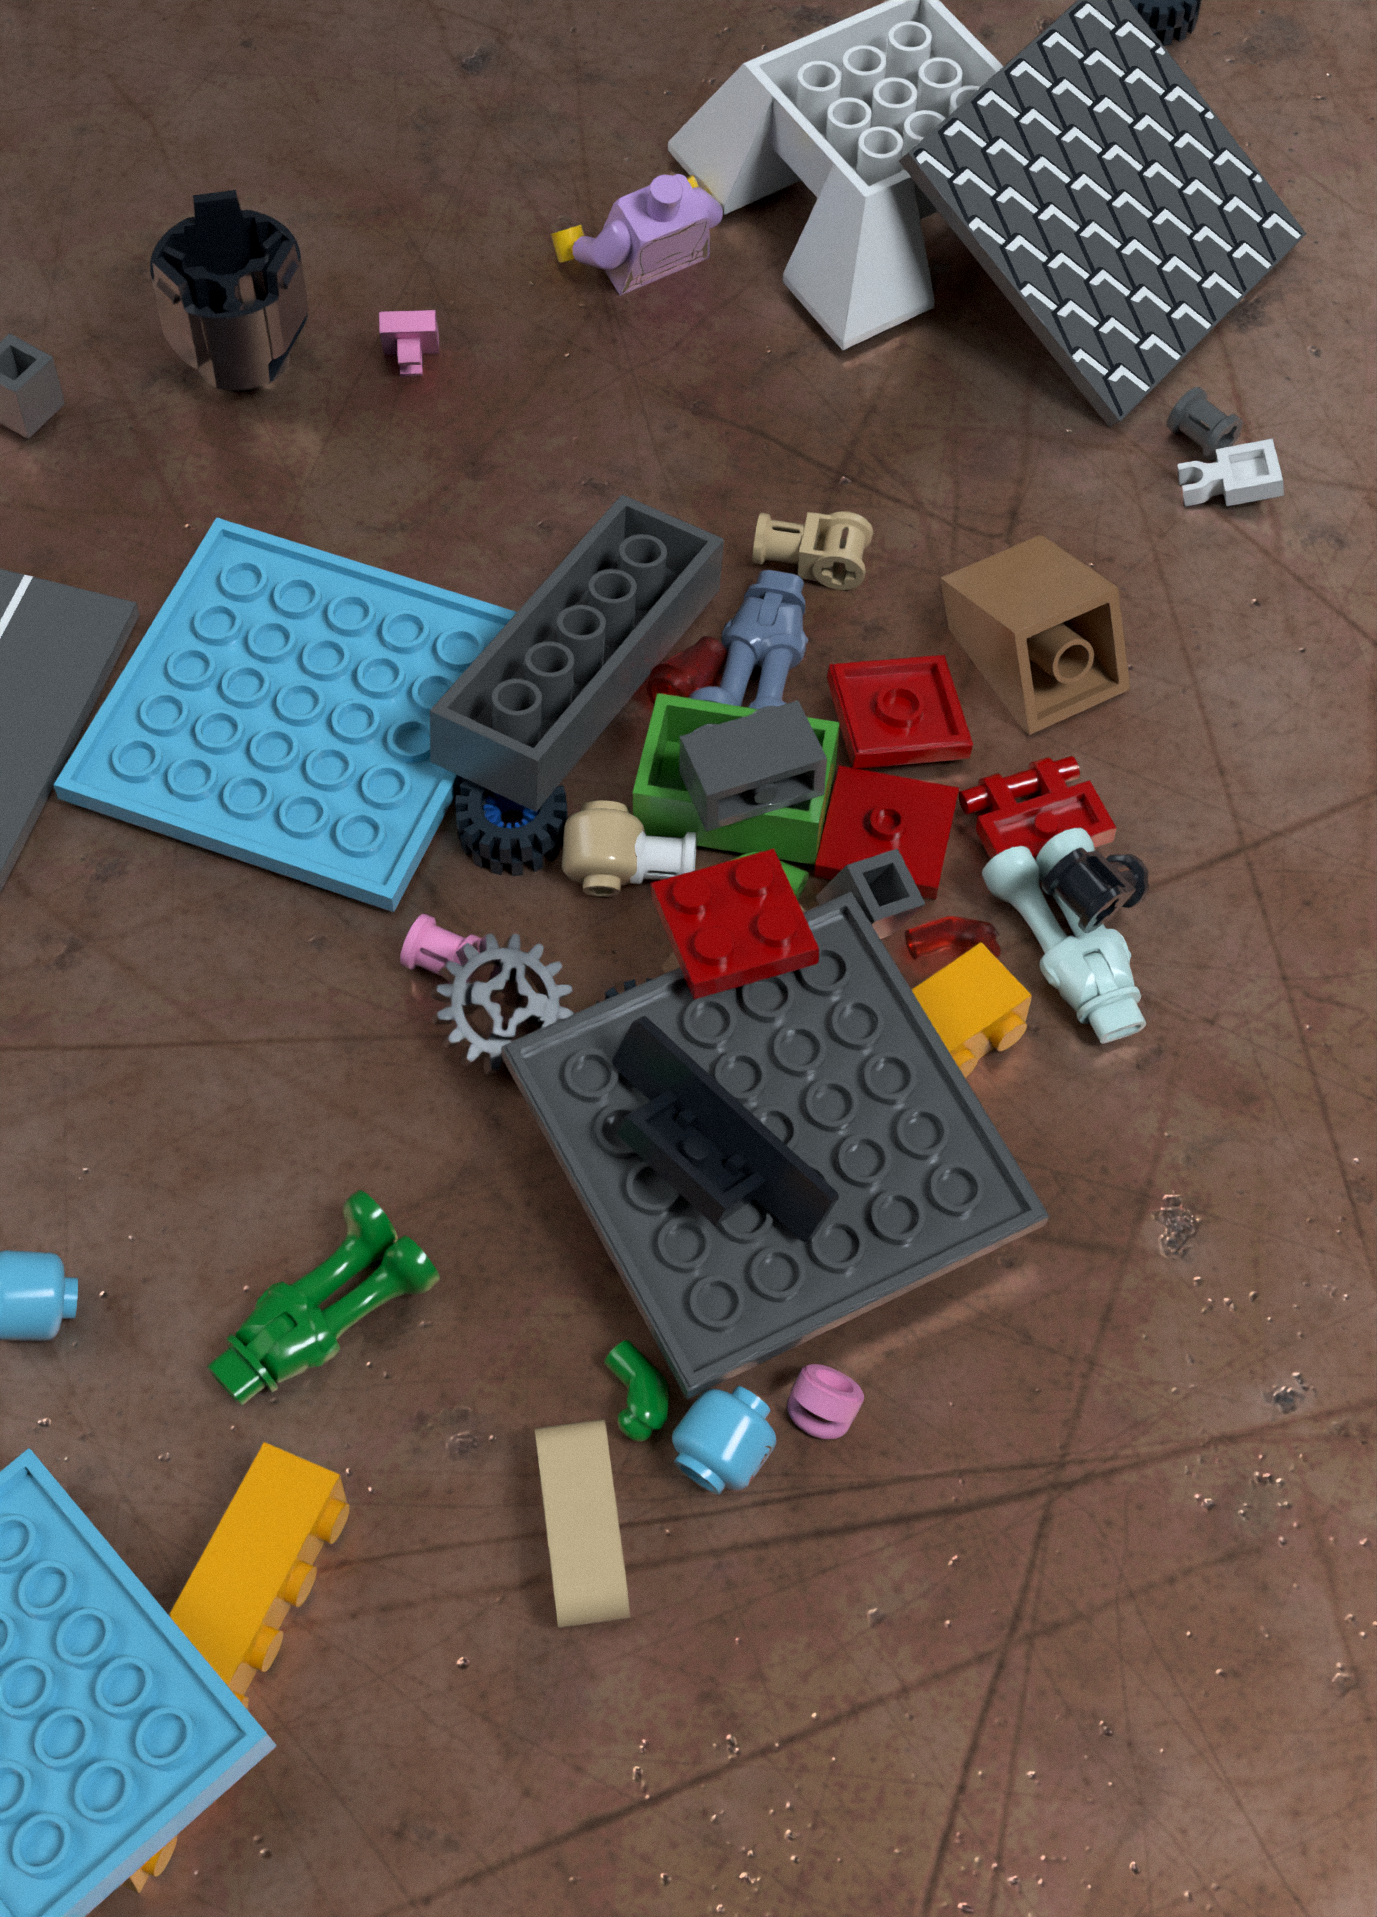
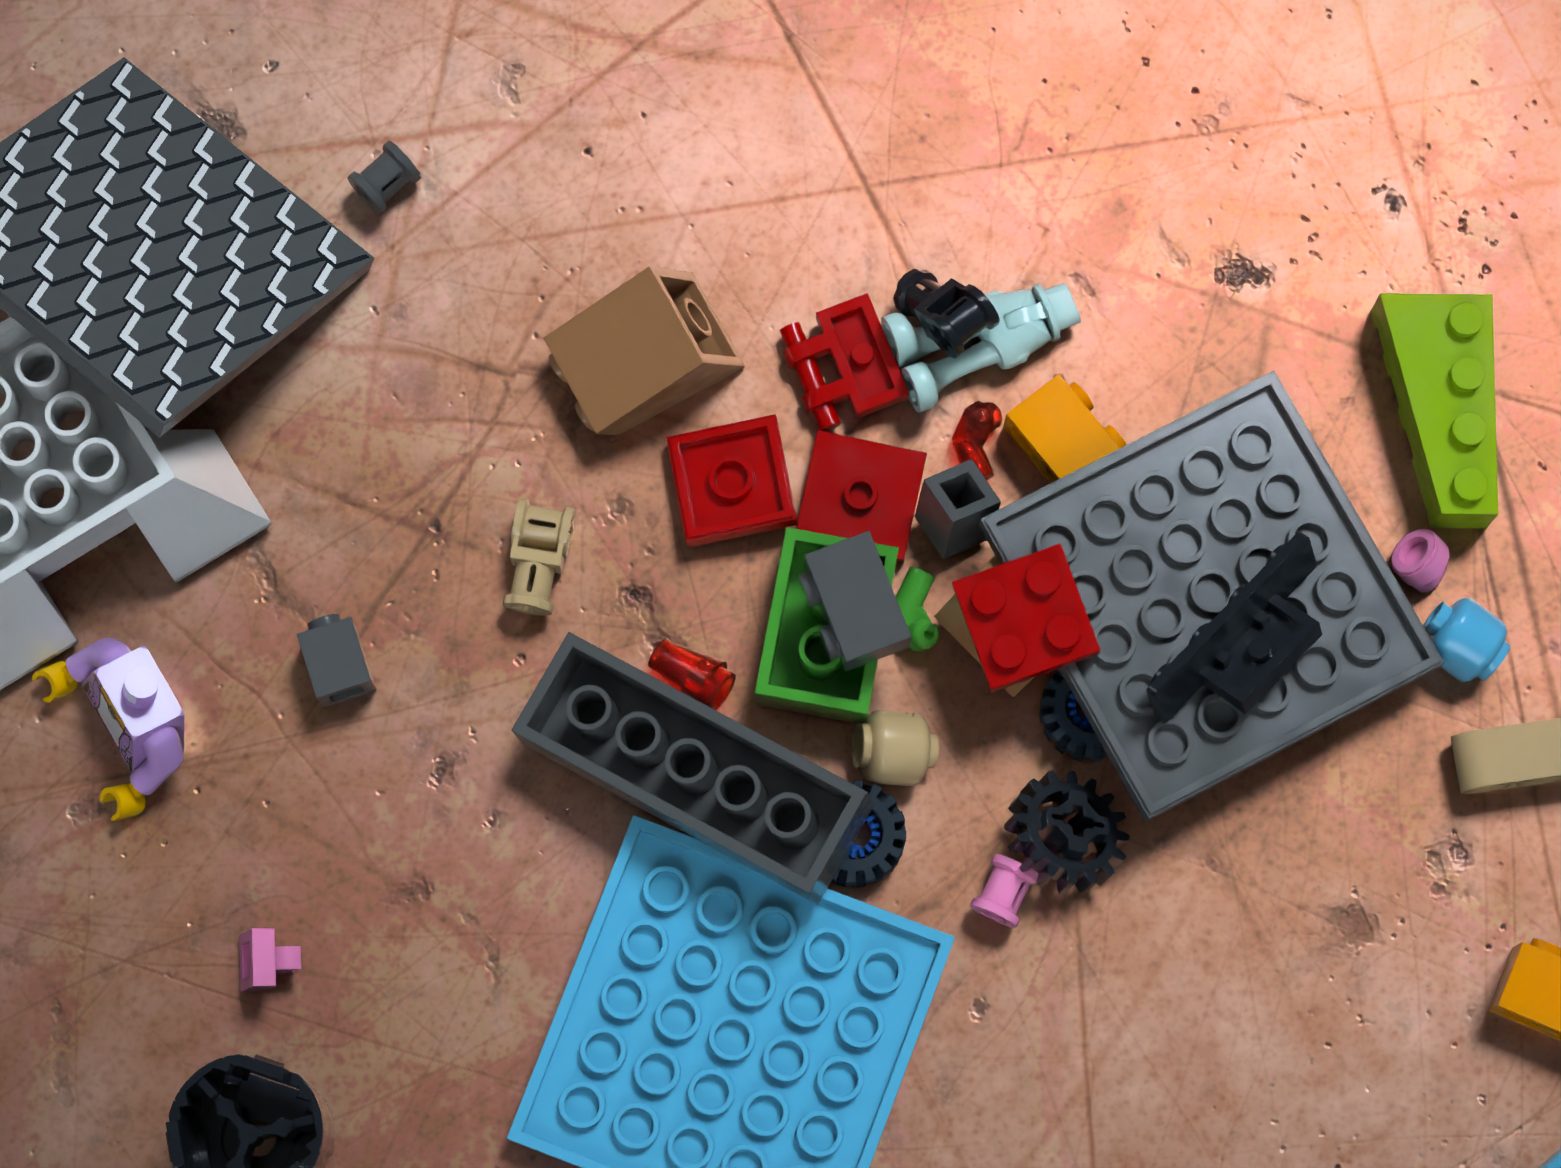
camera: 90 degrees left, 20 degrees up
green piece [206,1190,440,1407] -> none
green arm [604,1340,670,1442] -> none
white bush [630,830,697,884] -> none
sand blue piece [689,570,808,709] -> none
white plate [1177,438,1284,507] -> none
none -> dark grey brick [297,614,377,707]
none -> lime wedge [1370,293,1498,529]

